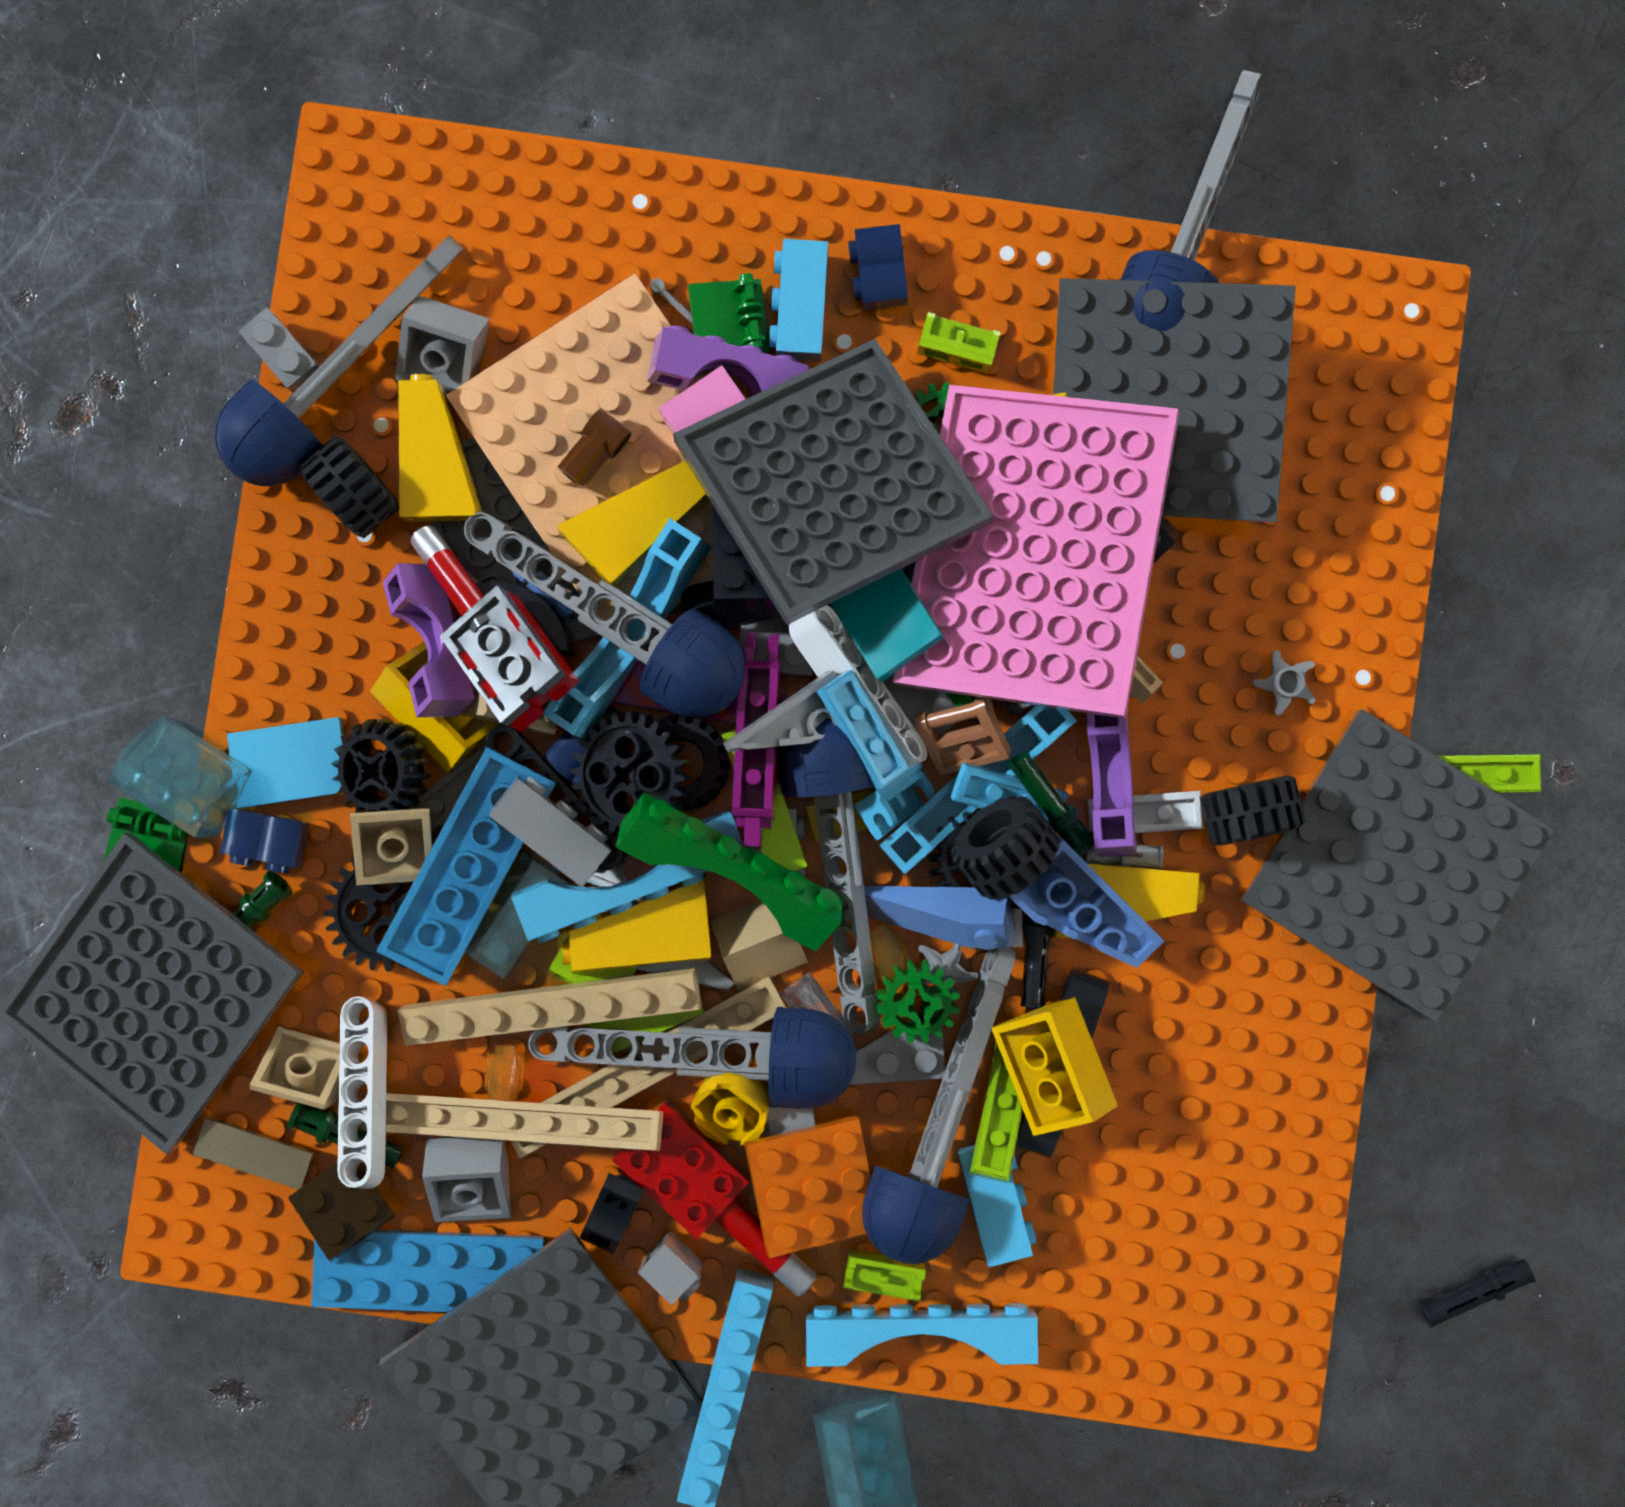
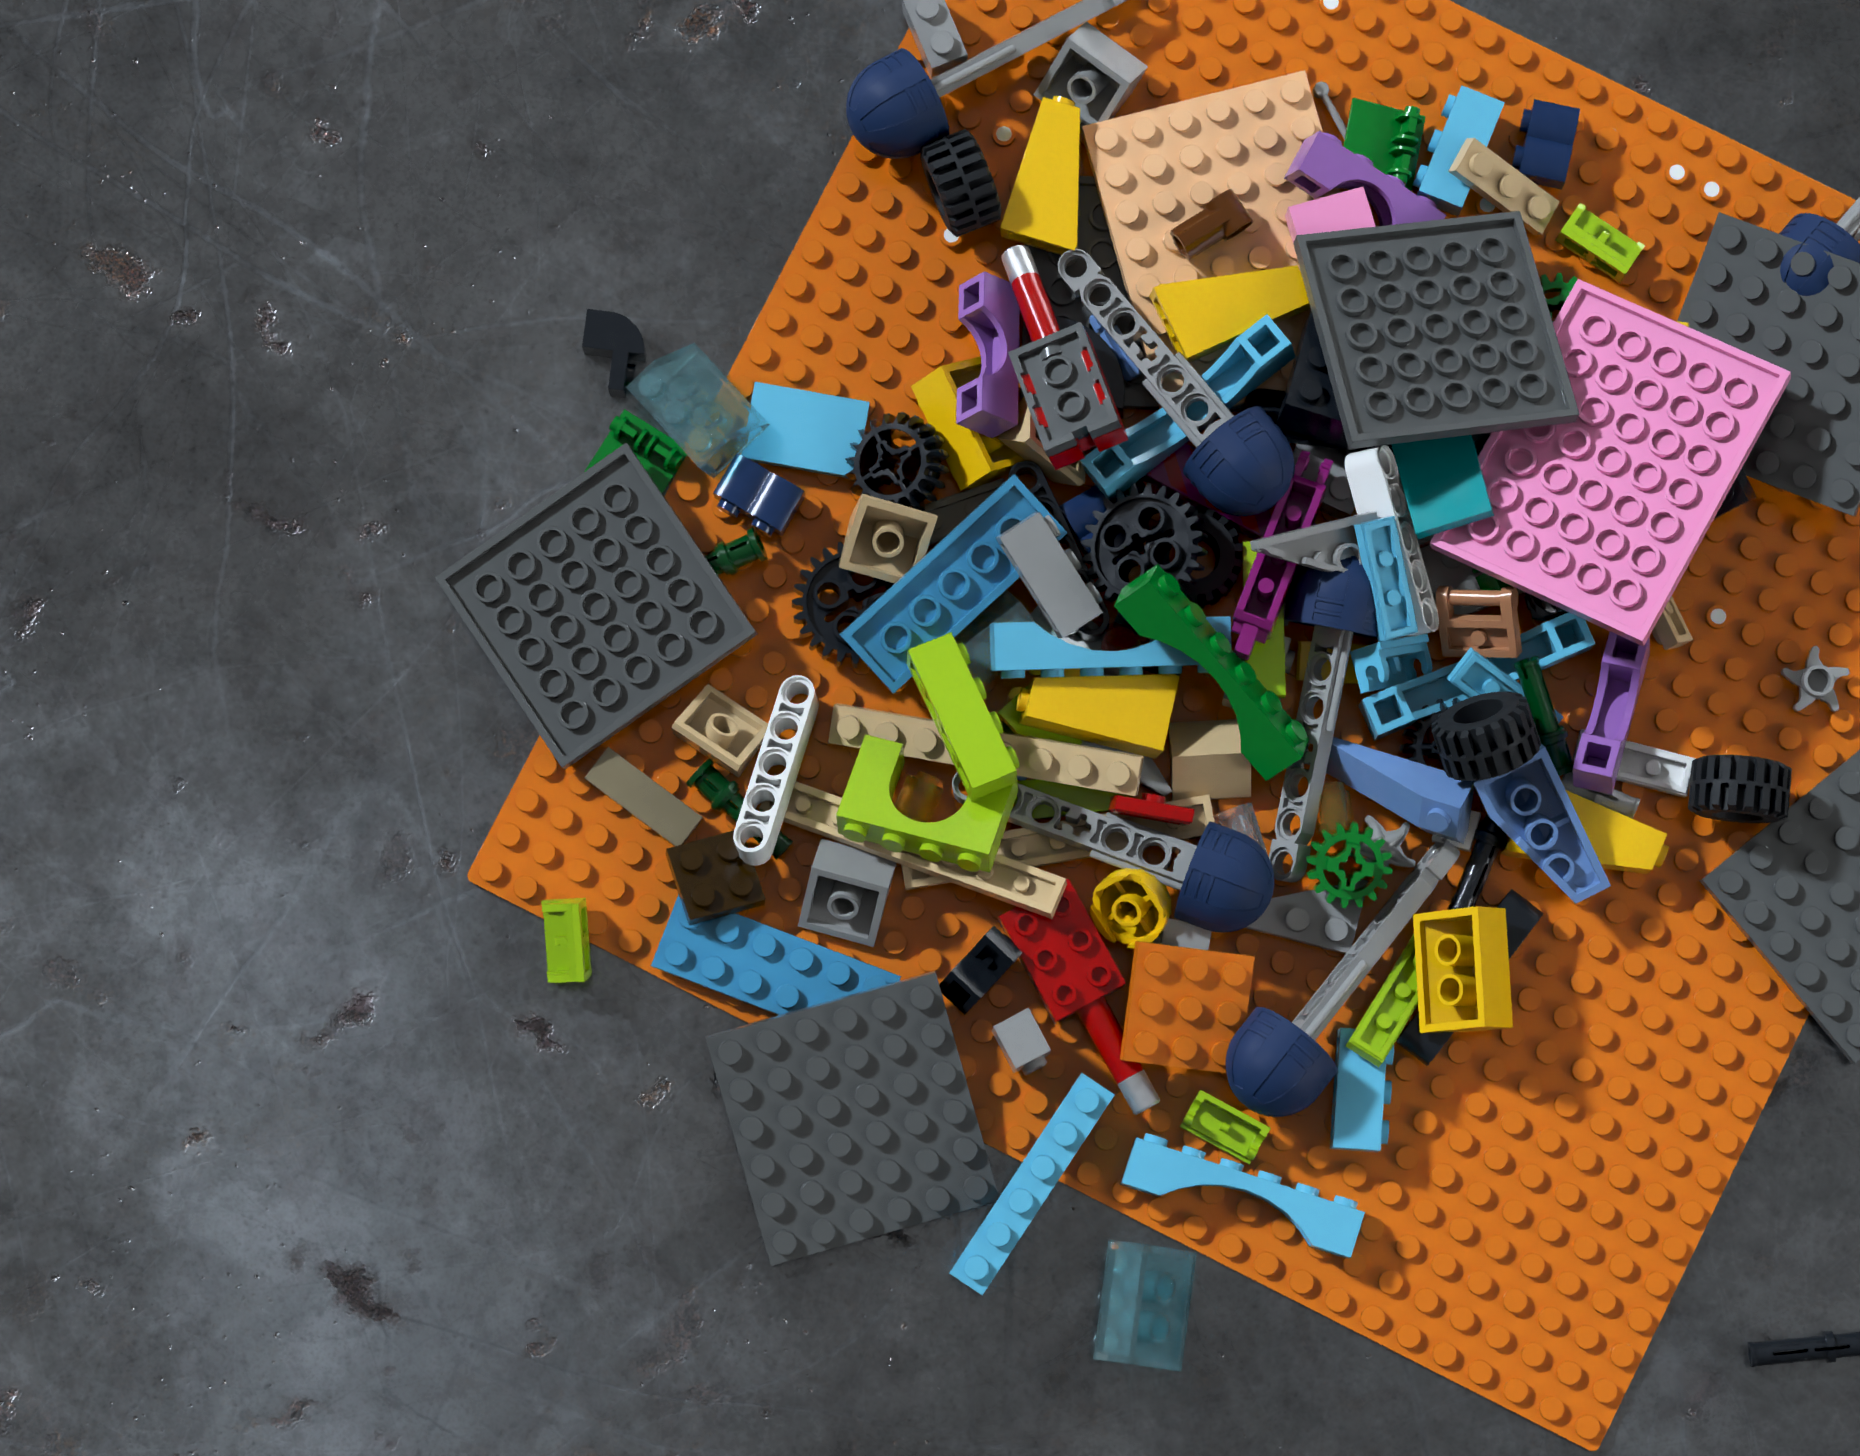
camera: 15 degrees right, 5 degrees down
none -> lime hinge [541,898,592,983]
none -> black brick [582,309,646,398]
none -> lime arch [836,734,1018,873]
none -> lime brick [907,632,1020,801]
none -> red plate [1109,793,1195,826]
none -> tan plate [1448,138,1560,235]

